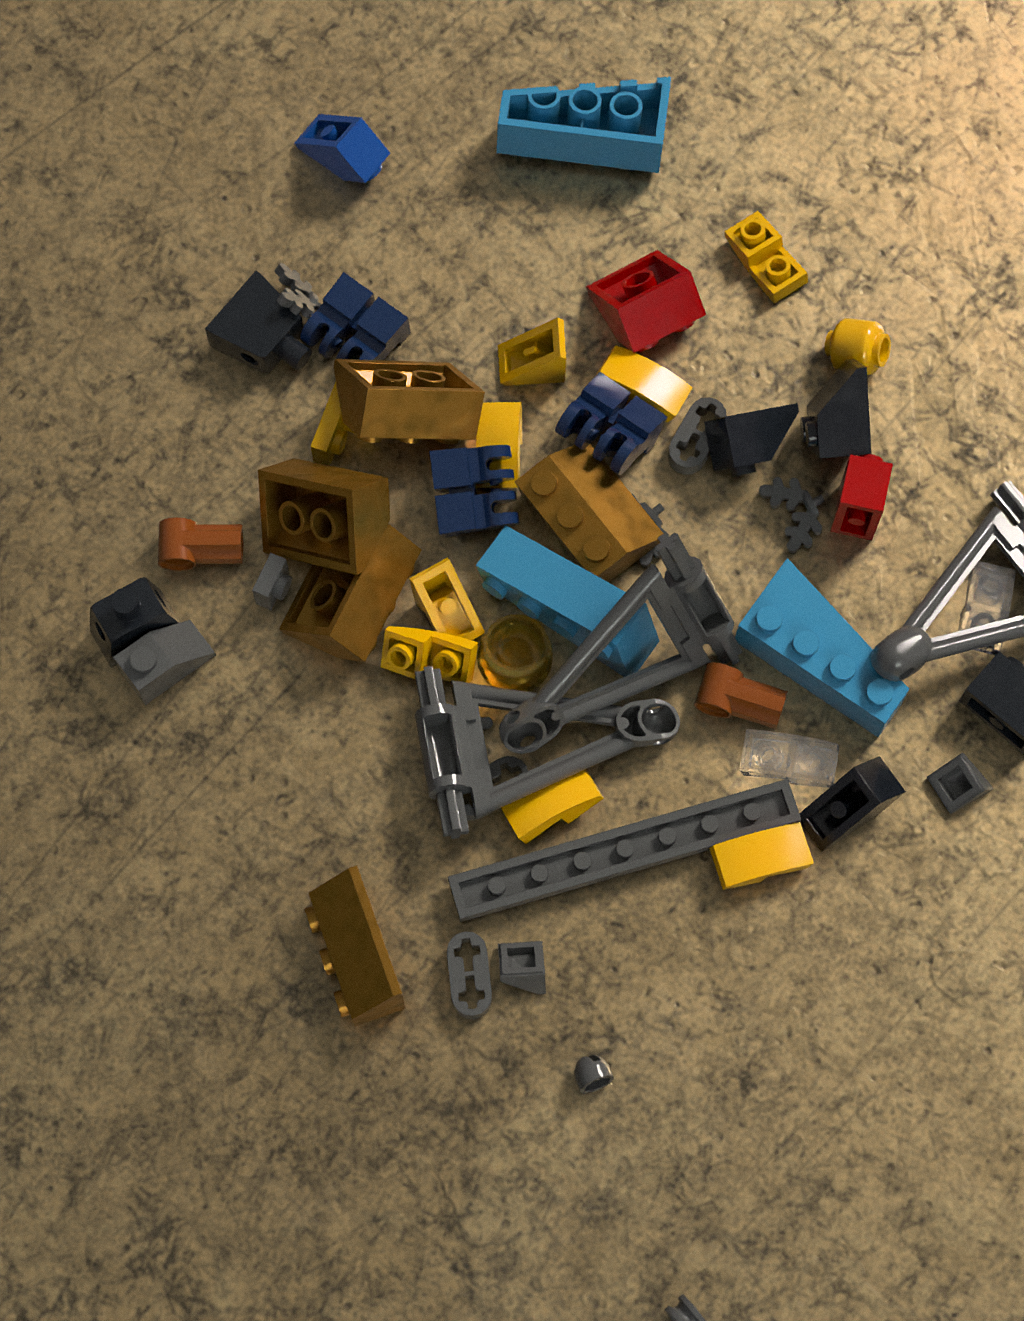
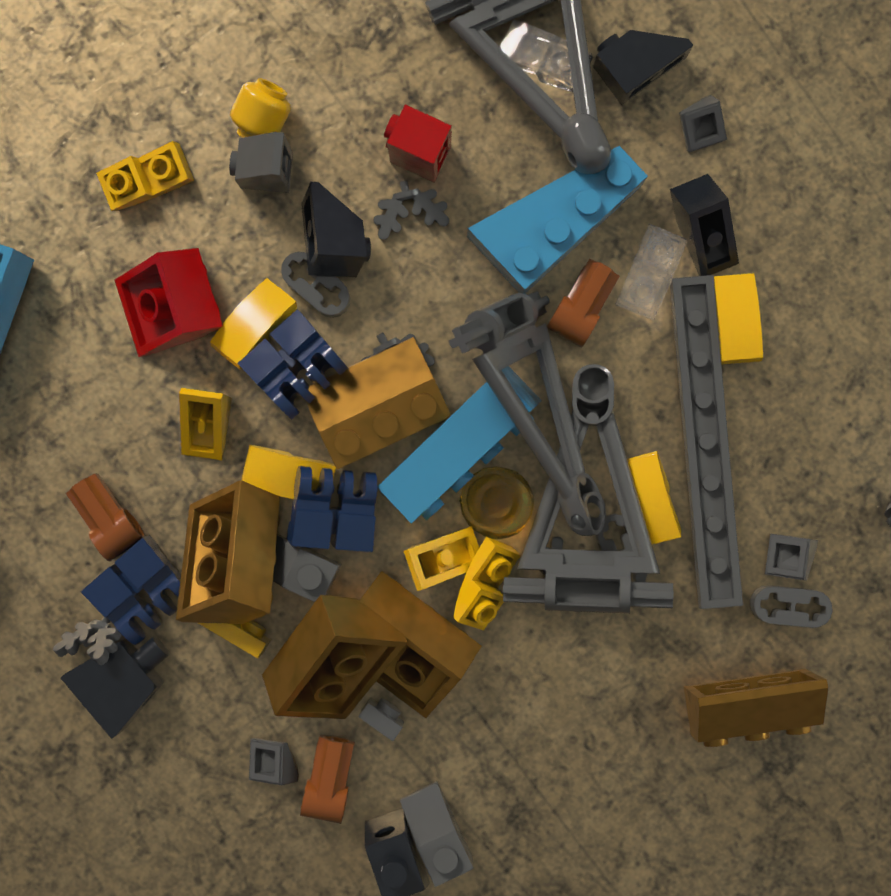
camera: 75 degrees left, 15 degrees up
black slope [800,359,872,458] -> none
none -> dark orange piece [66,473,145,561]
none -> dark grey slope [229,132,293,193]
none -> dark grey slope [249,738,298,786]
none -> dark grey slope [273,534,342,602]

